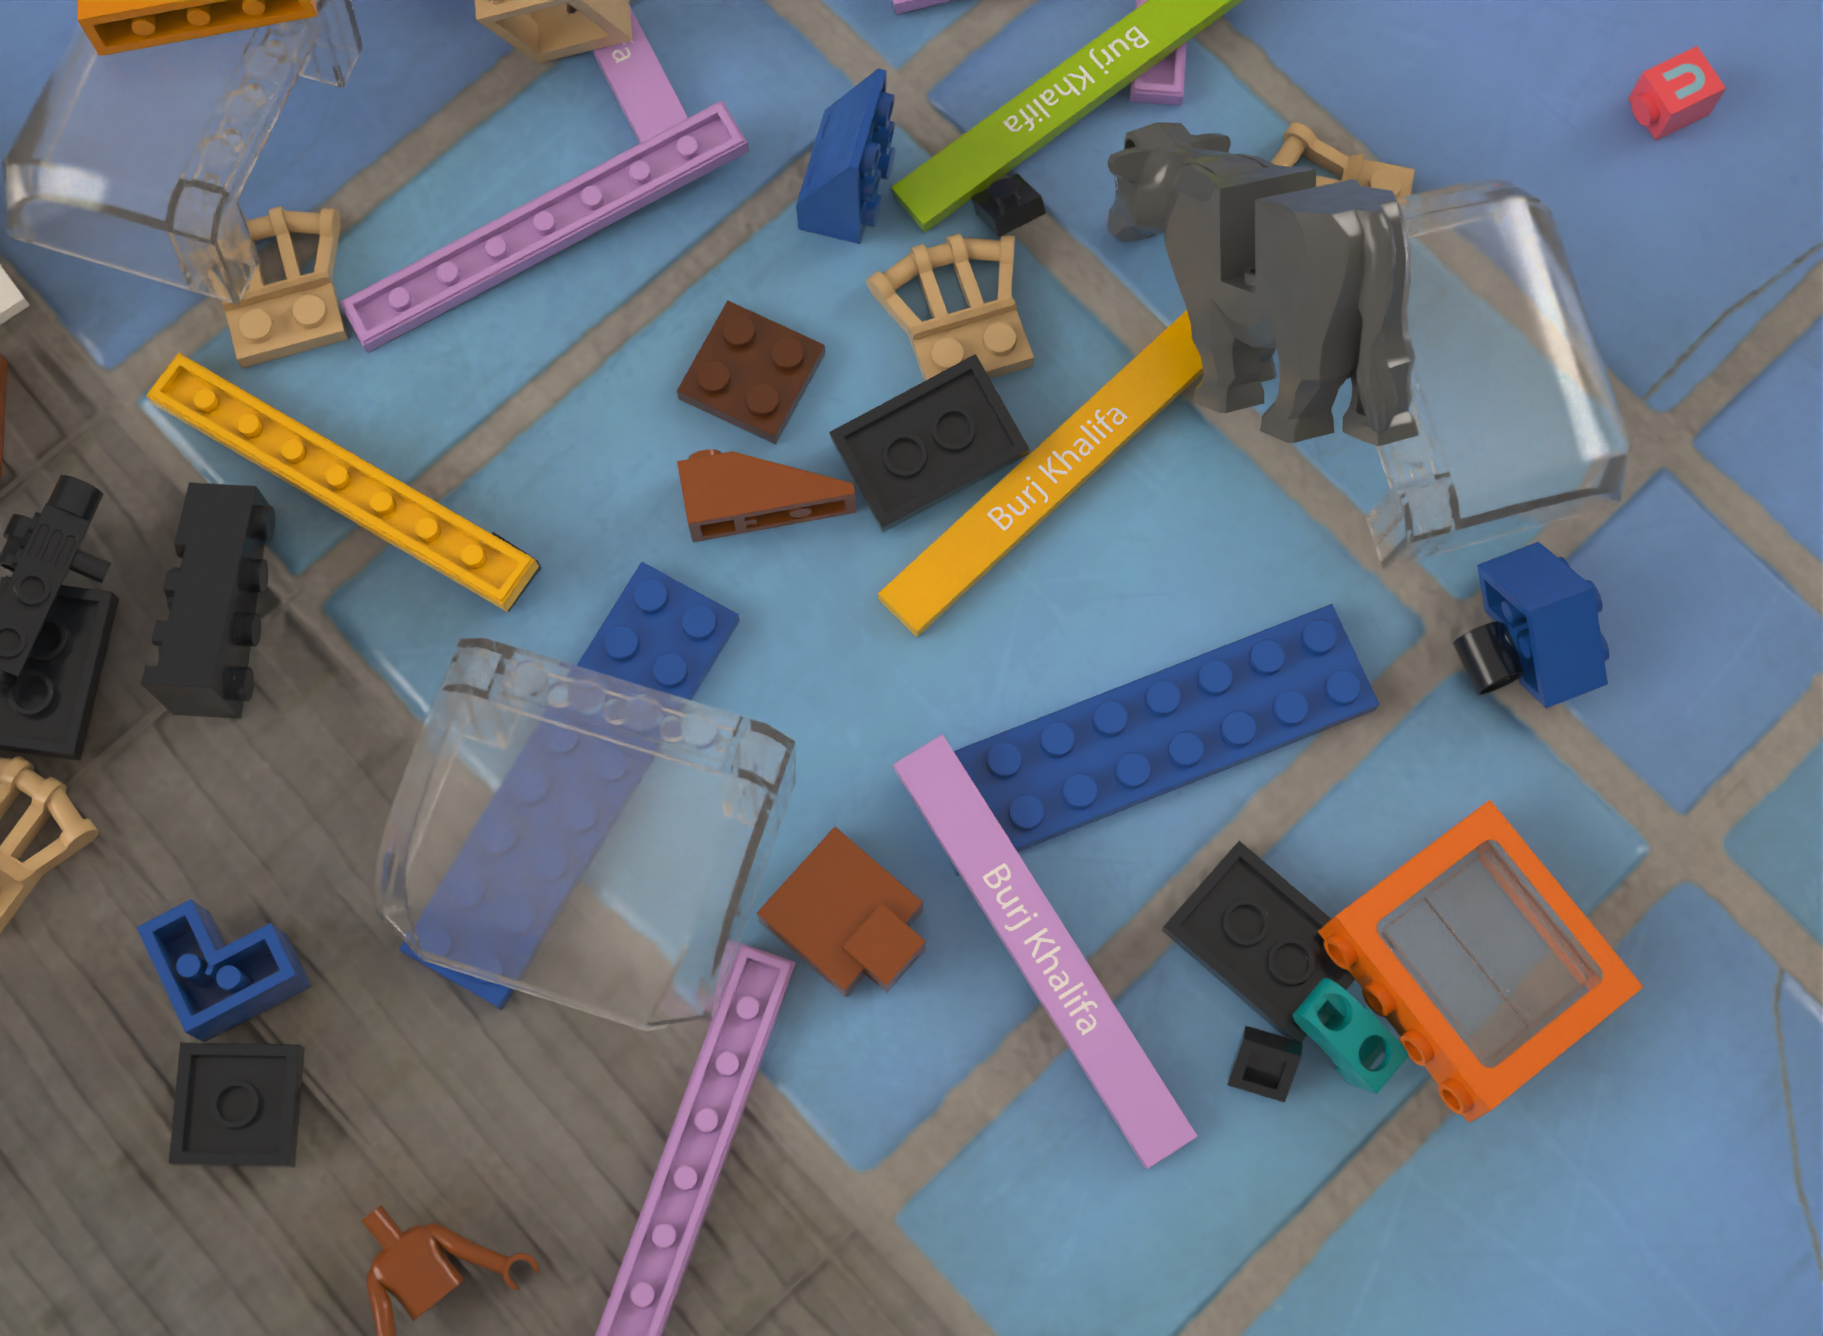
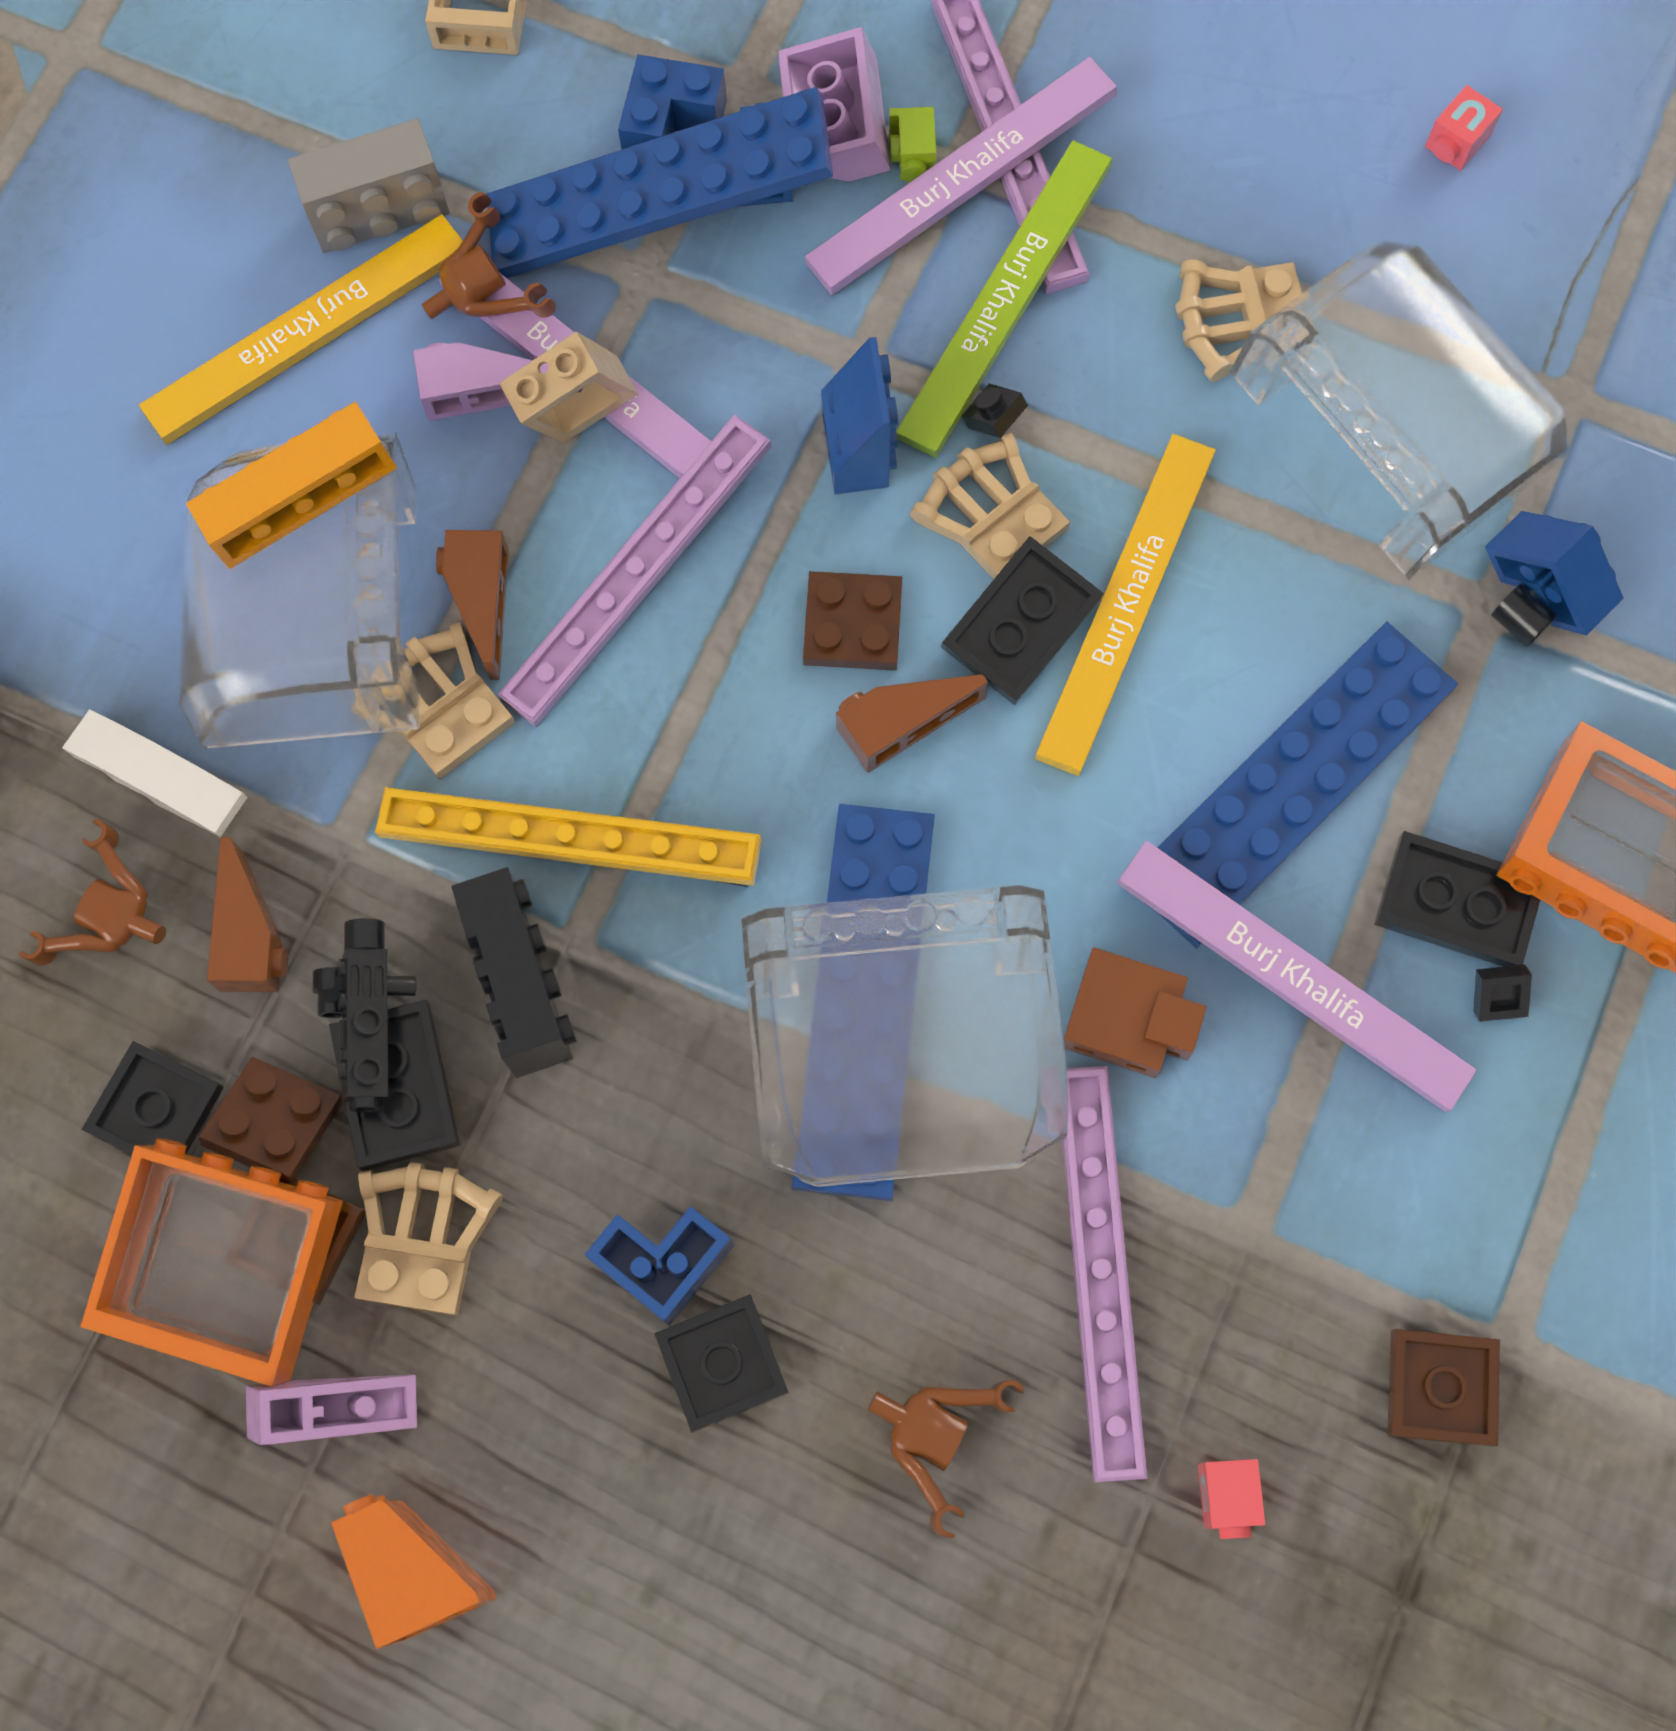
camera: 20 degrees left, 0 degrees up
dark grey animal [1107,122,1419,446] -> none
teal leg [1292,978,1409,1094] -> none
none -> dark orange slope [436,530,509,680]

